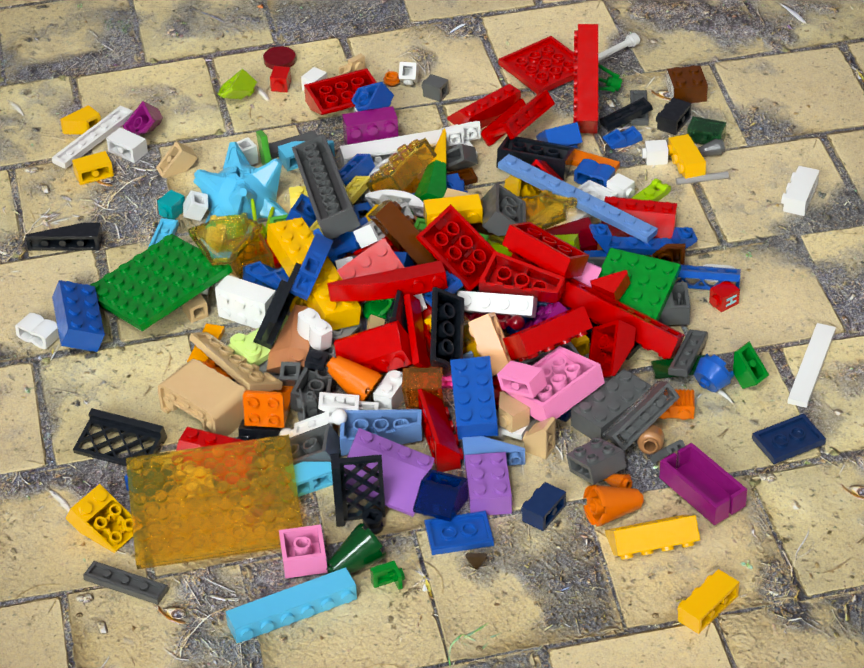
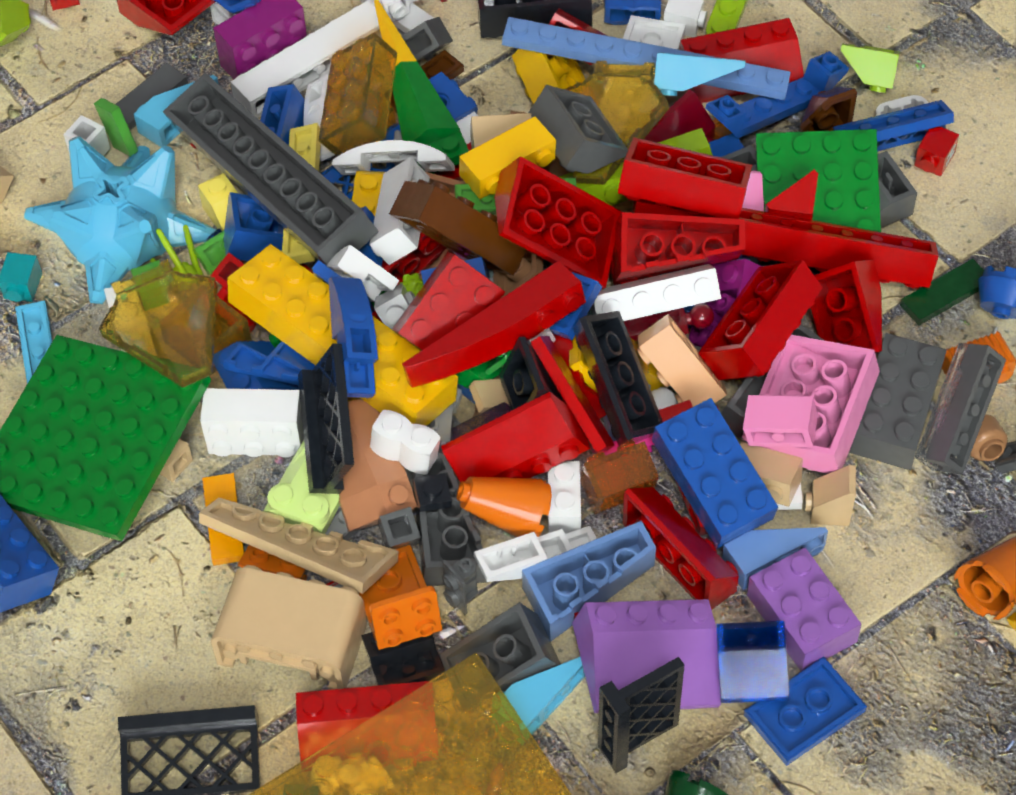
camera: 25 degrees left, 15 degrees up
white brick [183,190,208,221] -> none
white plate [279,409,347,441] -> none
black wheel [362,508,383,535] -> none
dark brown slope [465,553,487,570] -> none
dark blue brick [521,482,566,531] -> none
dark grey brick [566,437,626,485] -> none
orange cone [603,474,632,488] -> none
dark grey tile [668,329,708,377] -> none
none -> white slope [327,245,399,302]
none -> medium azure slope [654,52,746,96]
none -> lime slope [841,43,900,93]

